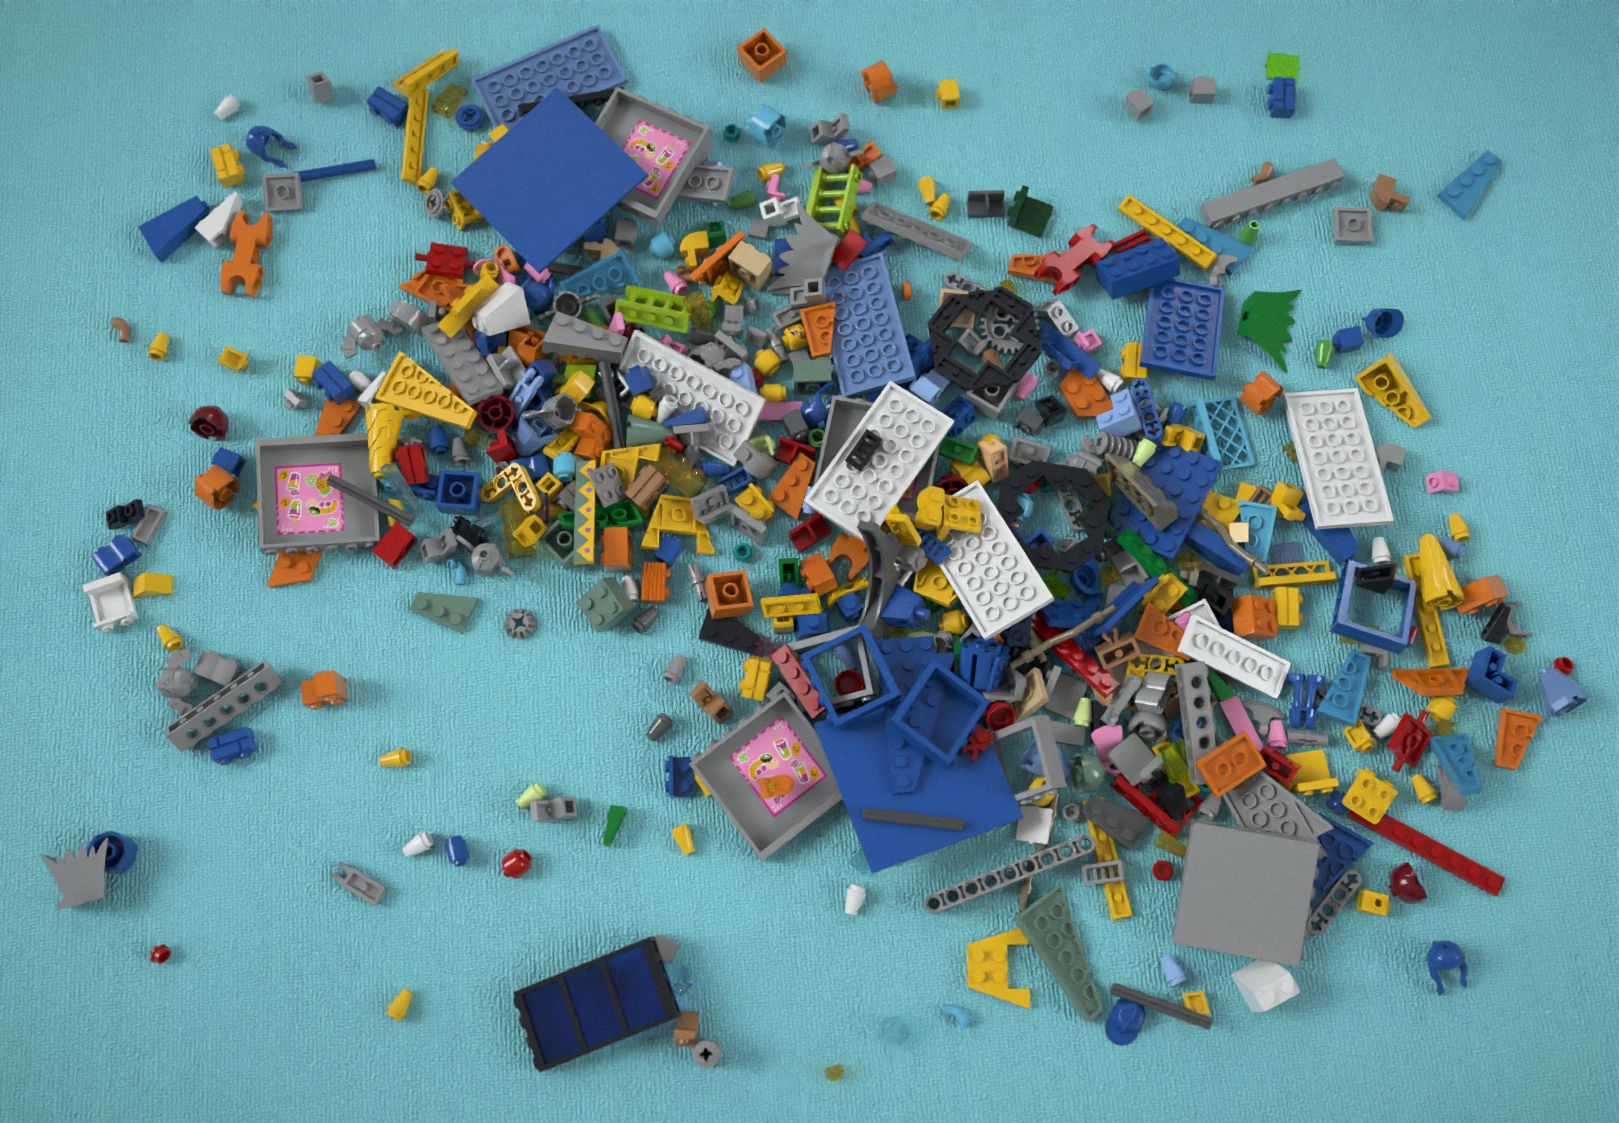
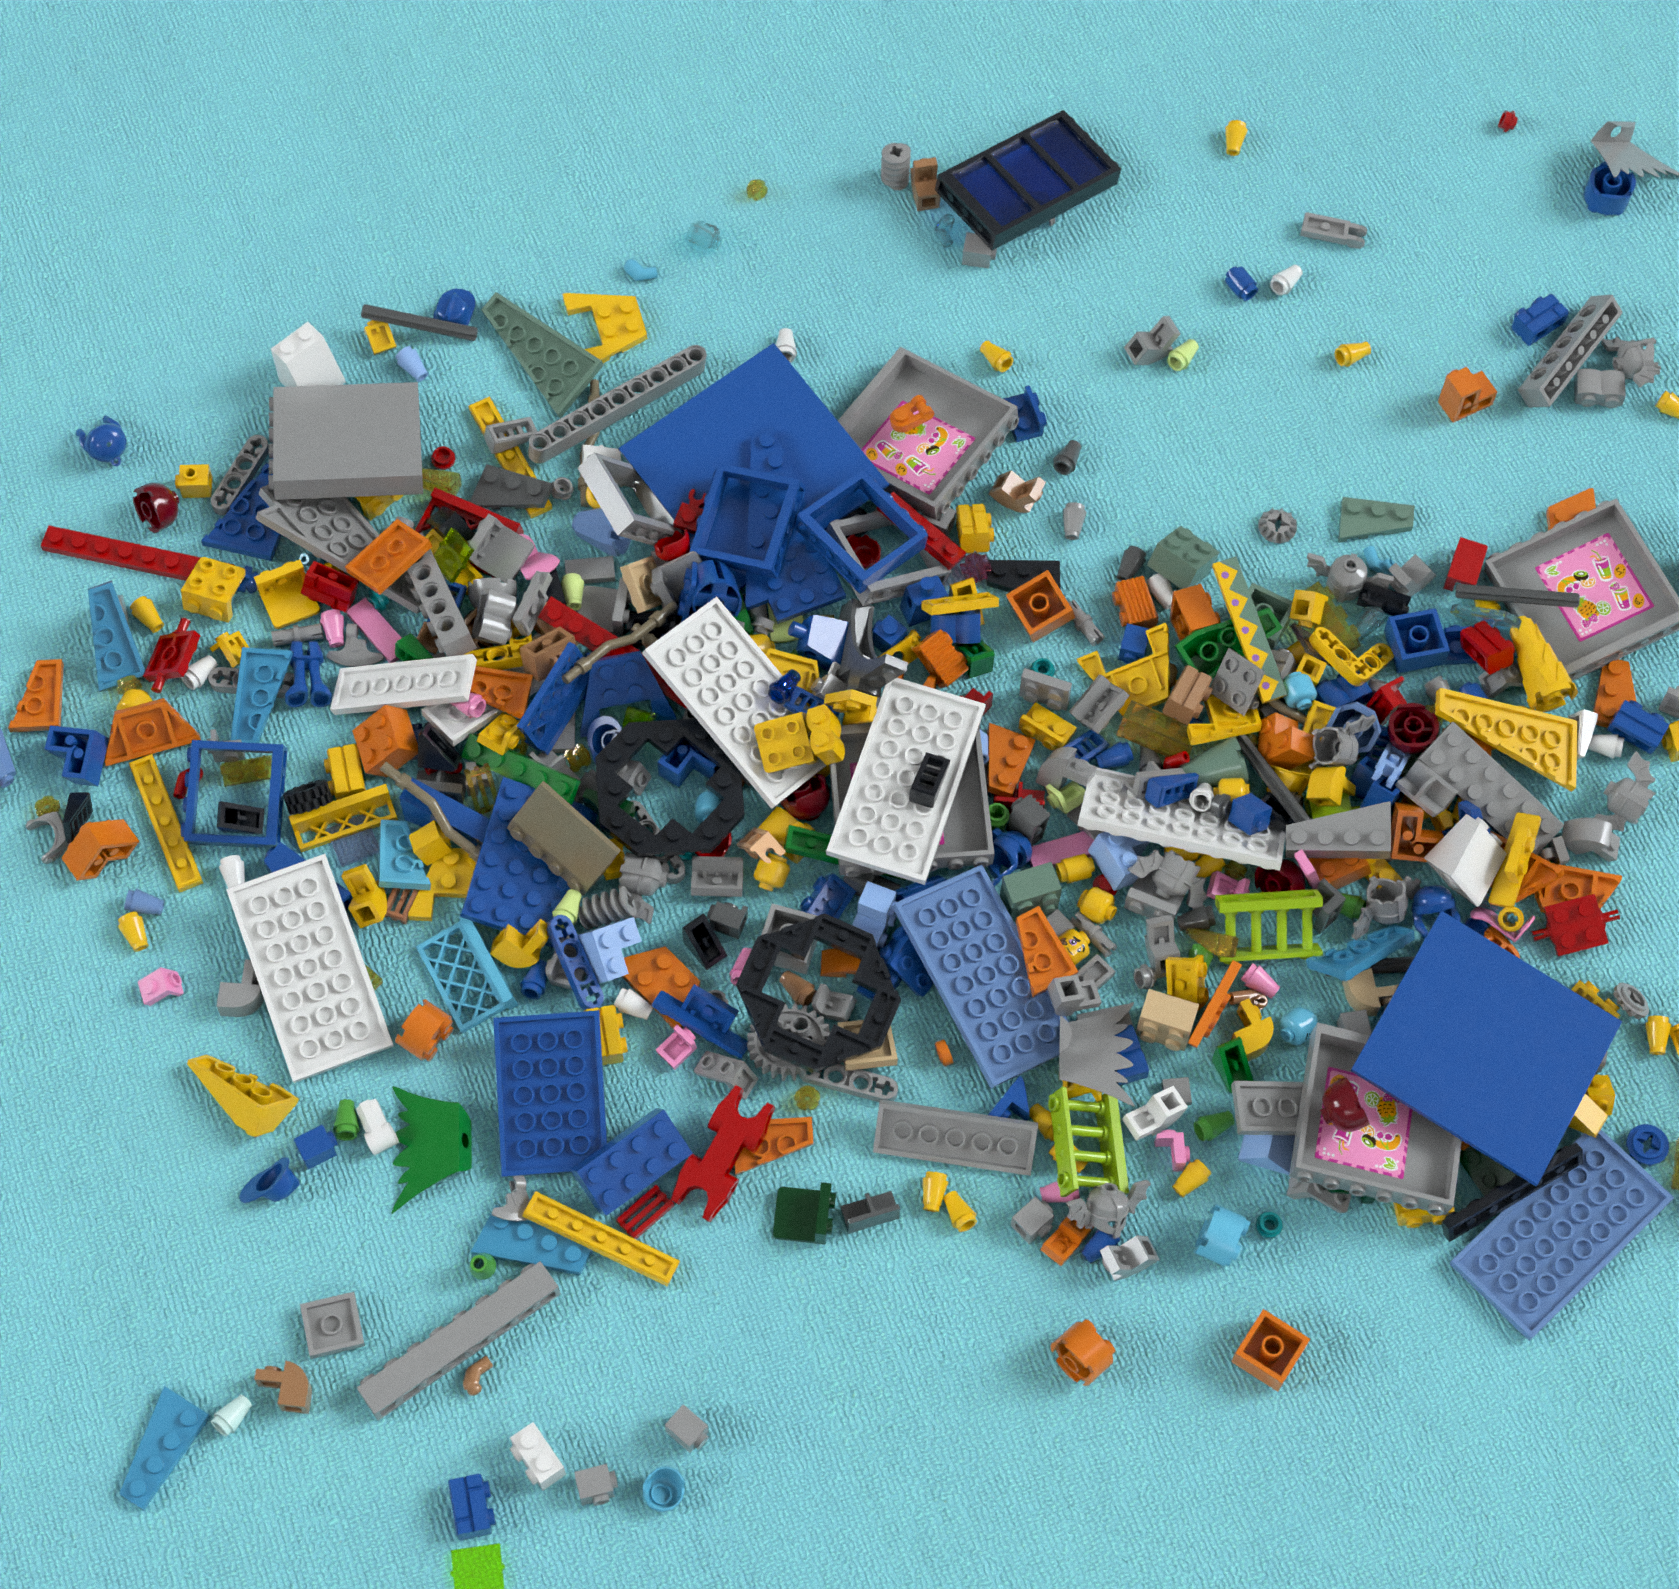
camera: 160 degrees right, 10 degrees down
red head [501,849,532,879] -> none
green slope [603,805,628,847] -> none
light grey tile [746,326,767,349] -> none
red panel [832,229,868,271] -> none
dark grey axle [863,808,964,831] -> none
yellow brick [935,79,960,109] -> none
sand green cylinder [1071,753,1106,794] -> none
yellow cone [1419,534,1465,611] -> none
none -> light aqua cone [211,1394,252,1436]
none -> black tyre [283,780,333,815]
none -> white piece [356,1099,399,1155]
none -> white brick [509,1422,566,1490]
none -> clear blue cone [768,669,801,704]
none -> dark red cylinder [1320,1077,1370,1132]

